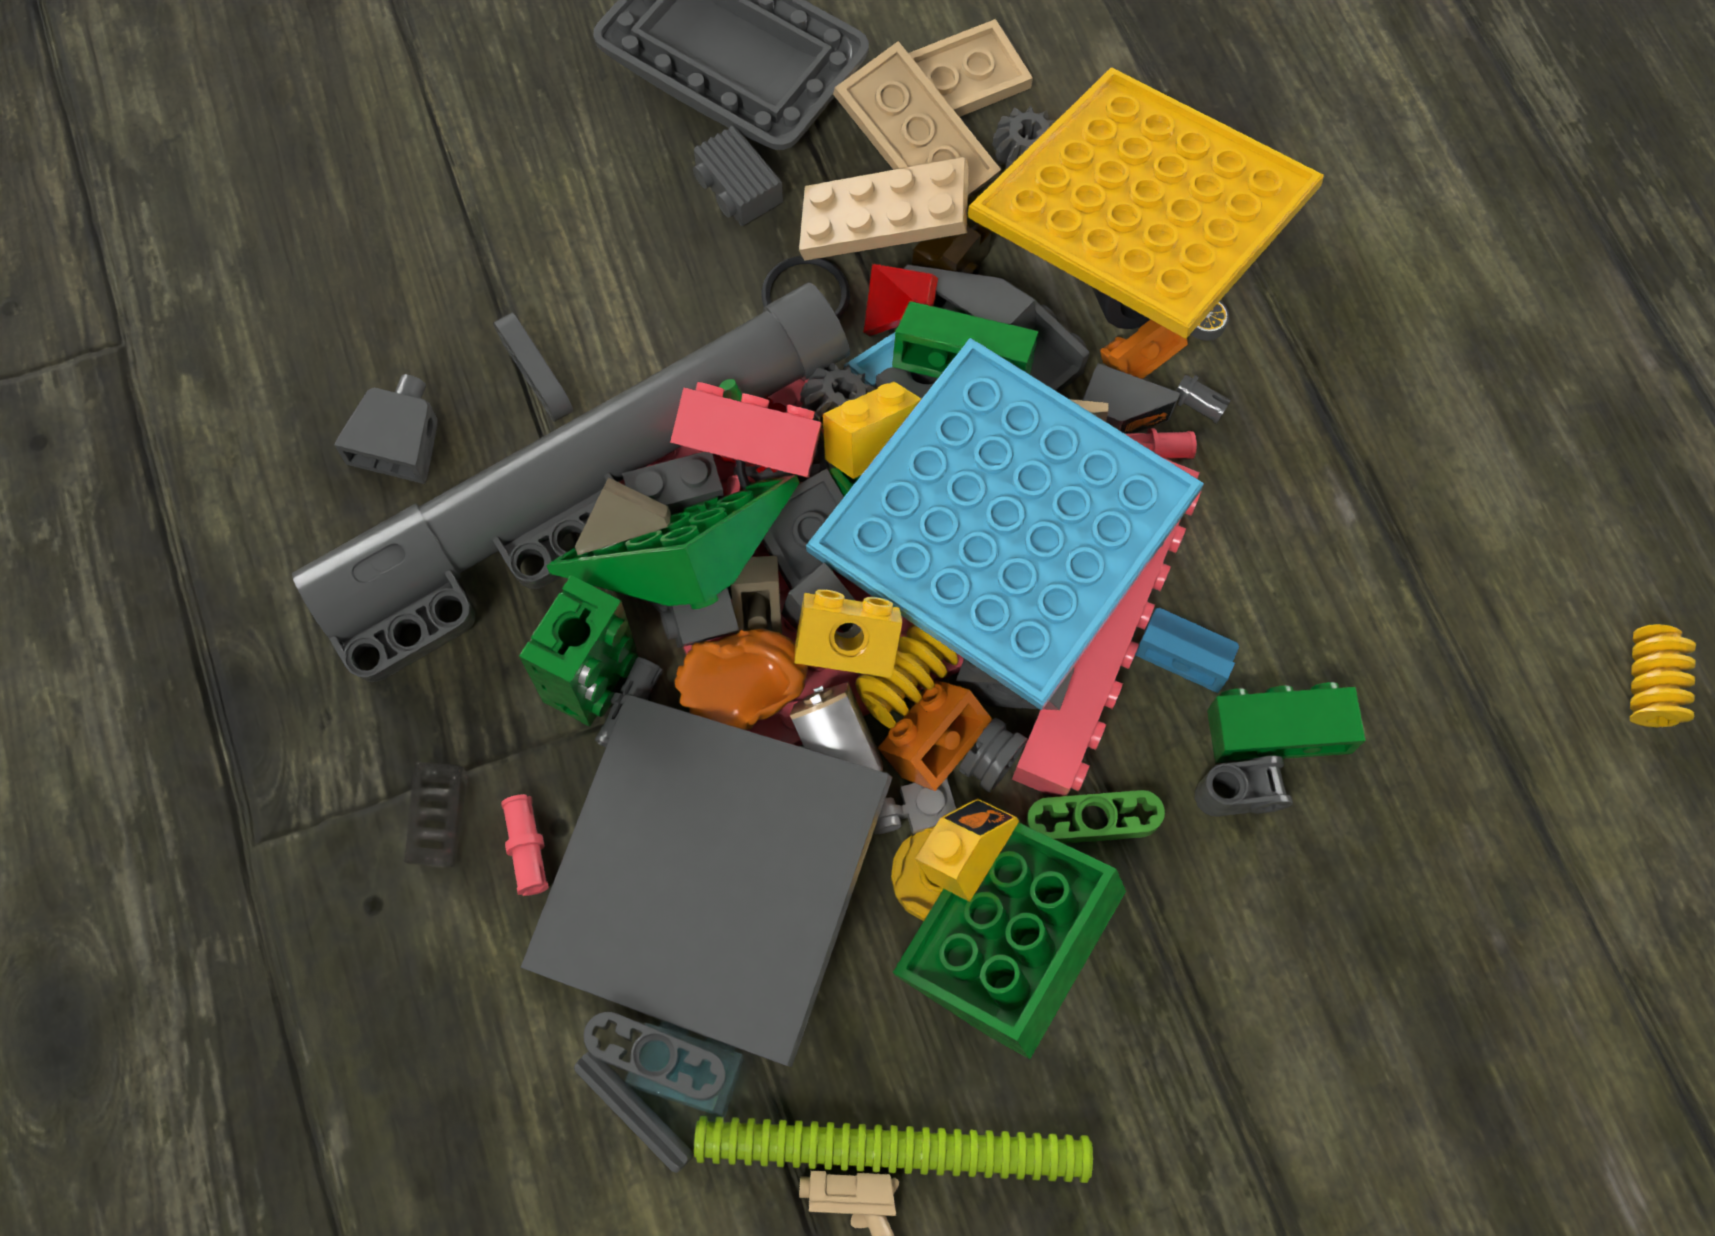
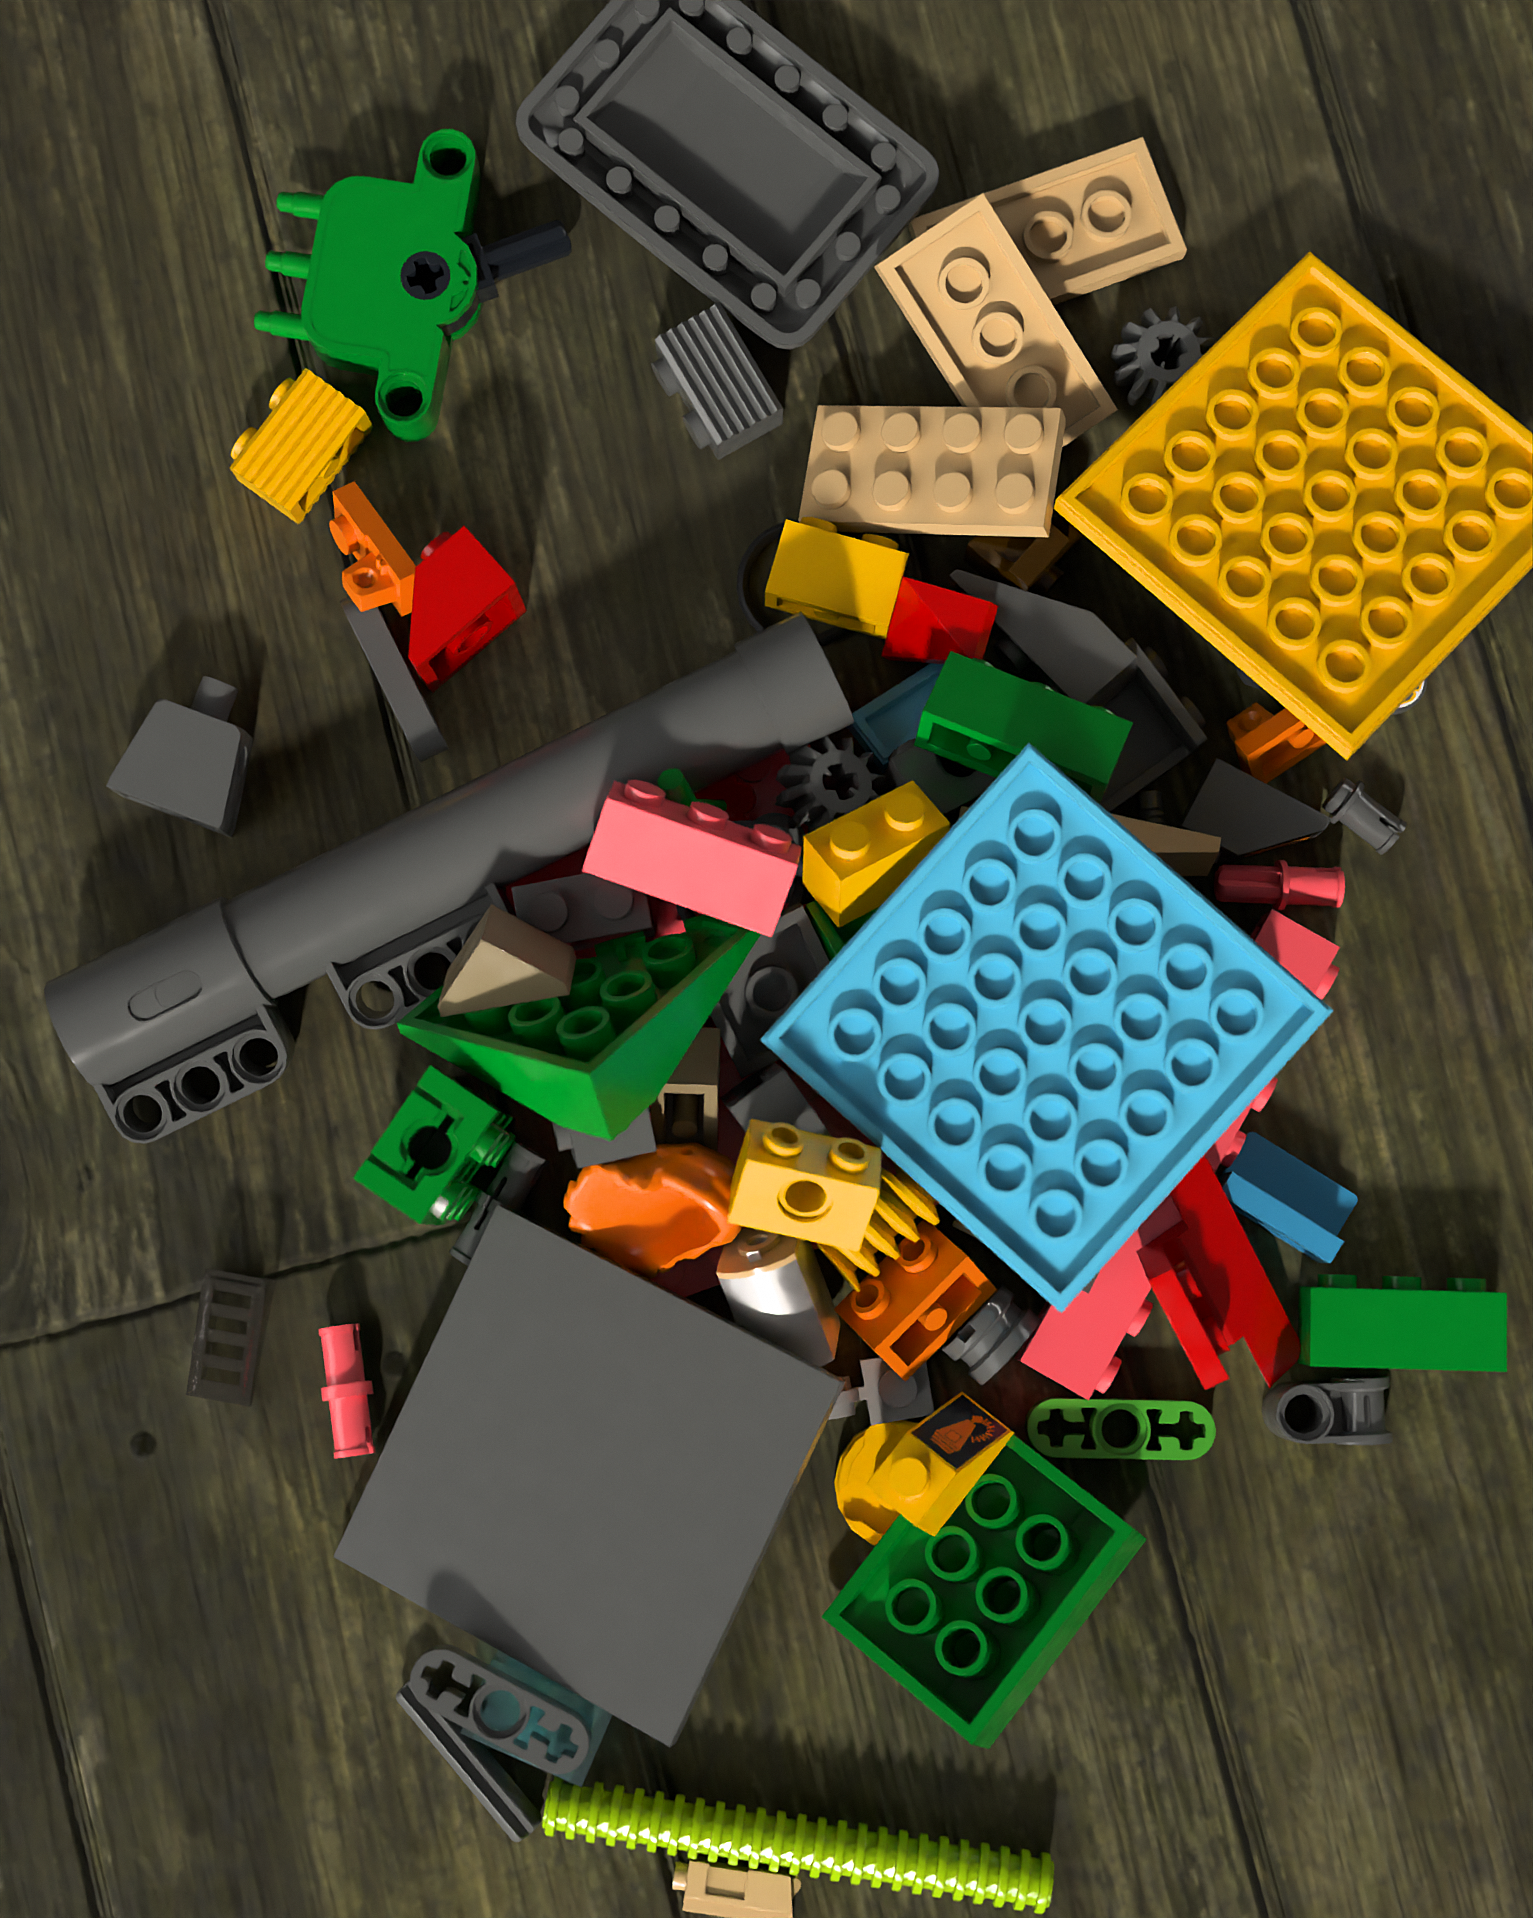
camera: 10 degrees right, 15 degrees up
none -> yellow brick [229,368,373,524]
none -> green piece [254,129,572,442]
none -> orange hinge [329,481,416,617]
none -> red slope [408,526,527,693]
none -> yellow brick [765,517,909,640]
none -> red plate [1136,1156,1301,1390]

